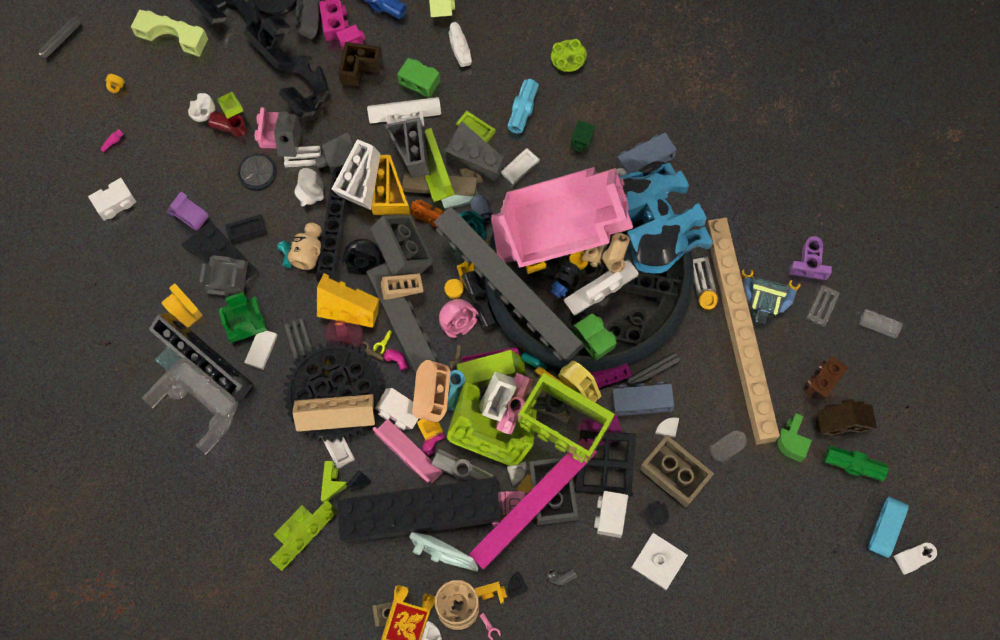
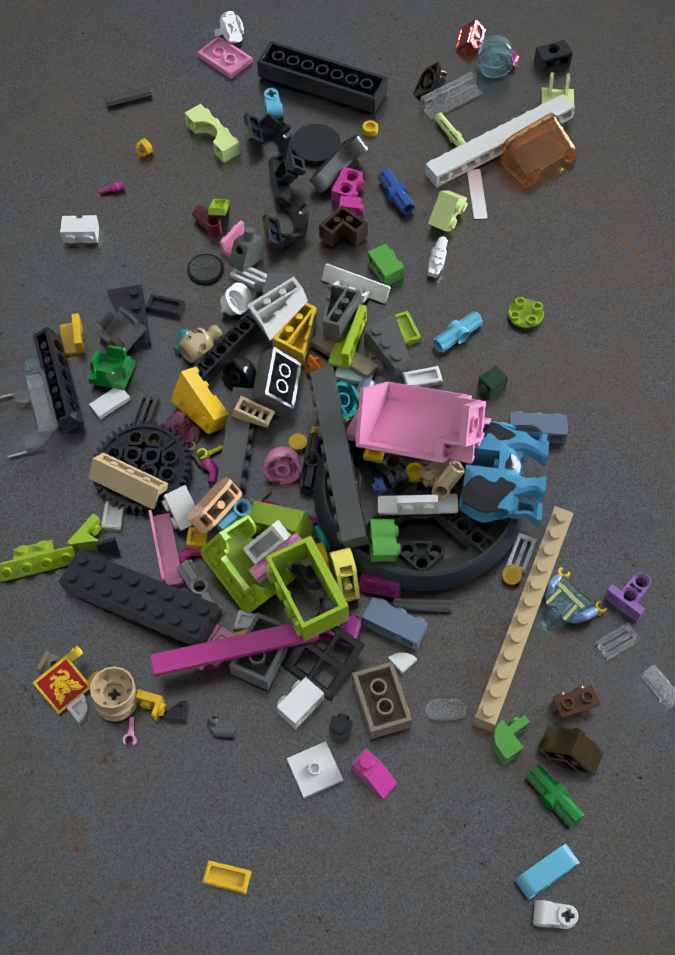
camera: 30 degrees right, 10 degrees down
medium lavender tile [166,192,209,231] -> none
white hair [188,93,215,122] -> none
light aqua piece [409,532,479,572] -> none
none -> dark pink slope [351,749,397,800]

